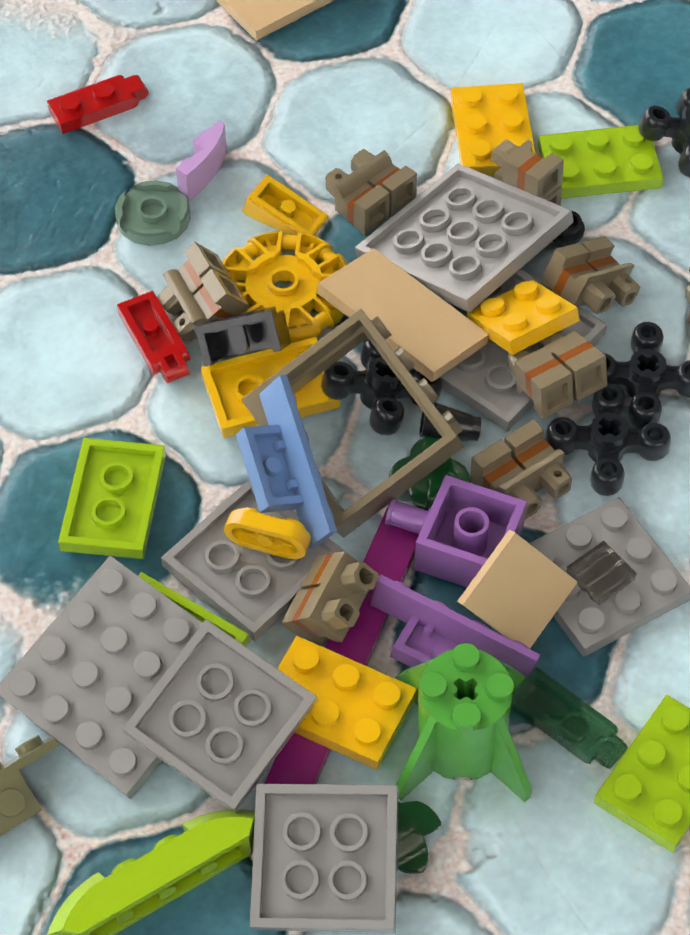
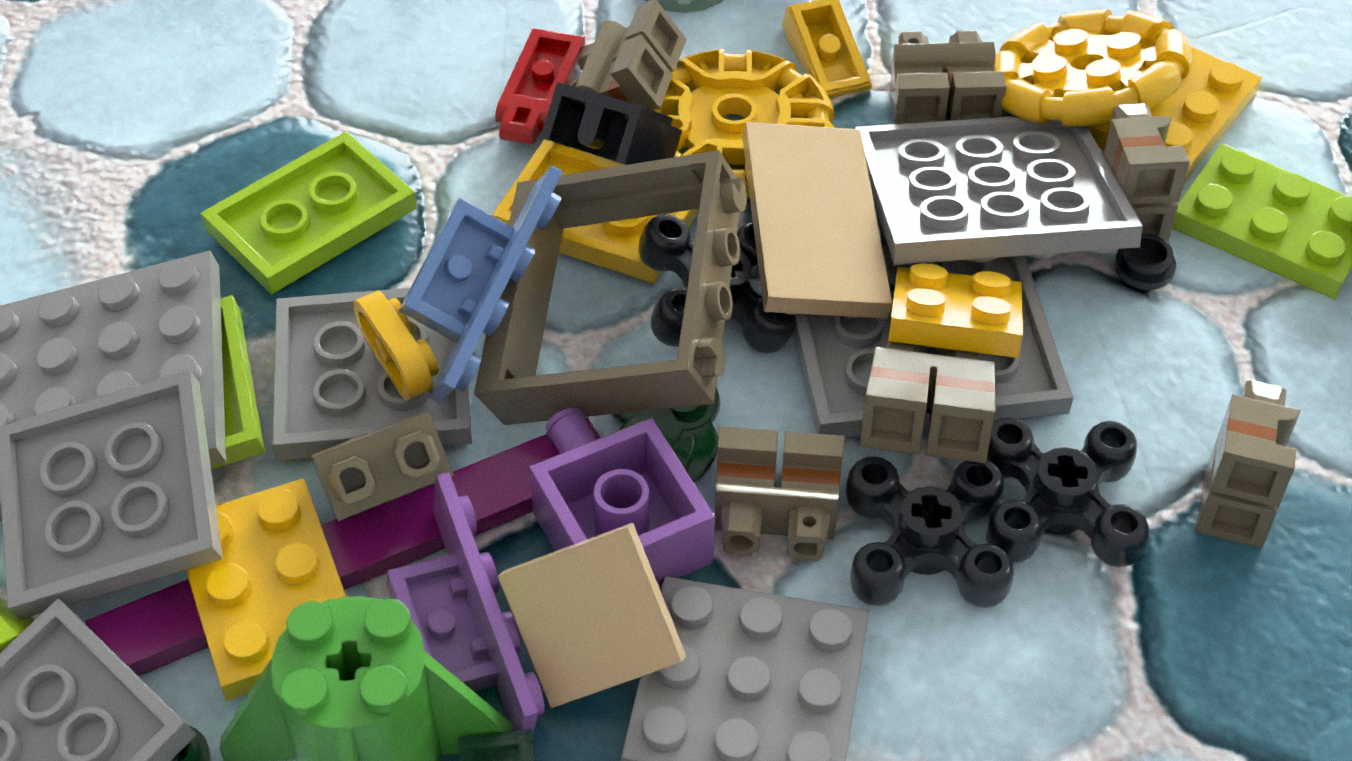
camera: 40 degrees right, 5 degrees down
black cone [419,402,481,441] -> none
dark tan hips [541,236,640,314] -> none
clear smoke piece [566,541,637,606] -> none
none -> yellow plate [995,9,1192,127]

